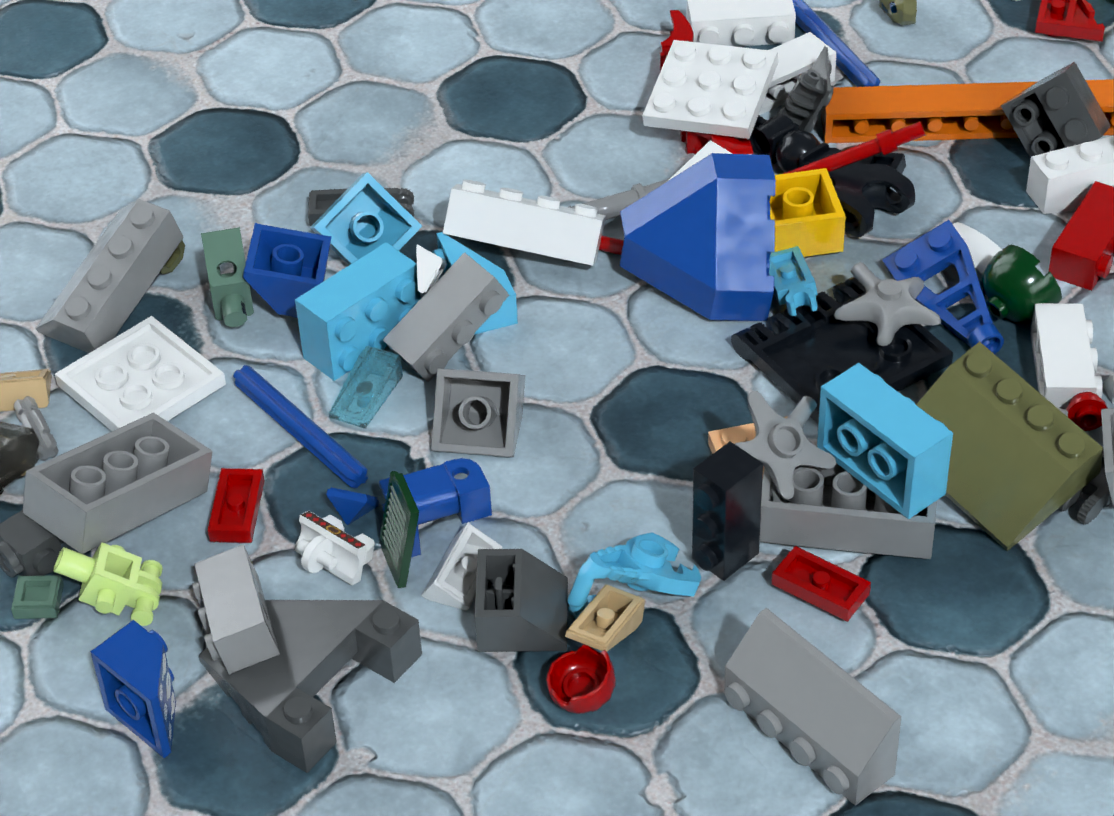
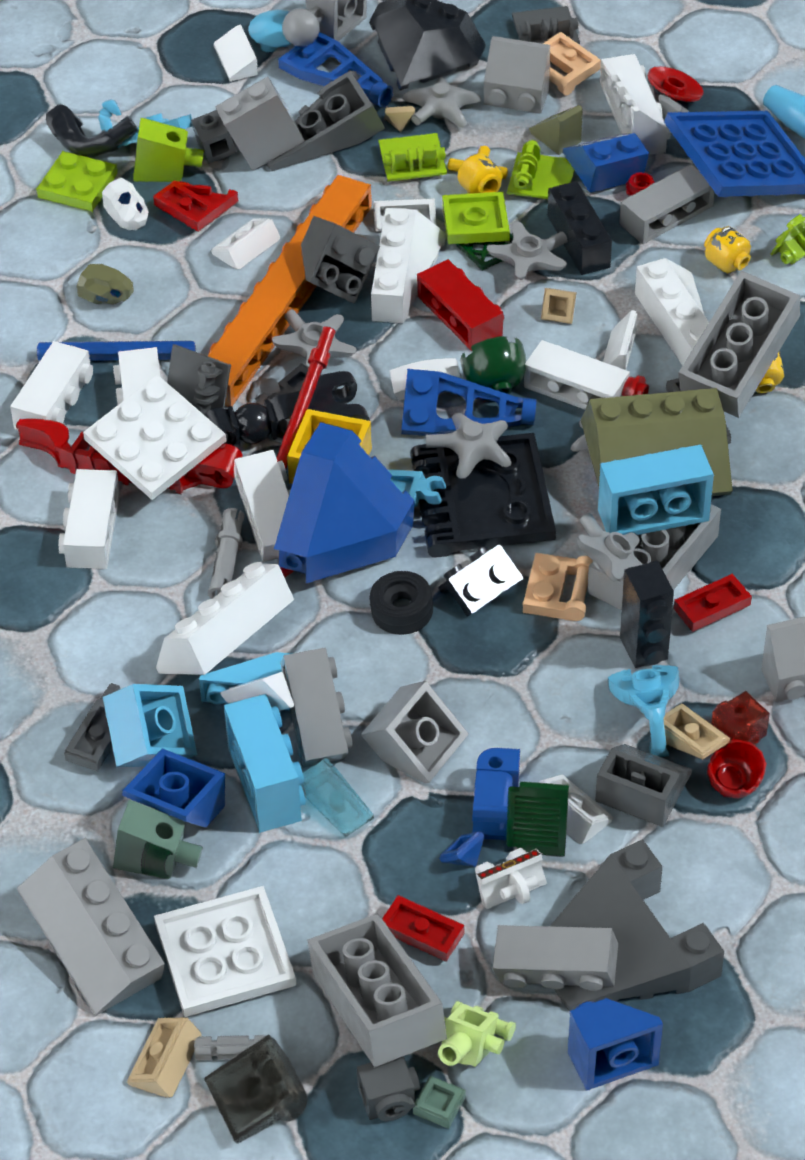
camera: 65 degrees left, 5 degrees up
blue axle [233,365,368,488] -> none
none -> white brick [58,469,120,569]
none -> white slope [211,219,280,269]
none -> light grey animal [272,309,357,368]
none -> black tyre [369,571,433,635]
none -> bracket [438,544,523,617]
none -> clear red brick [711,691,770,747]

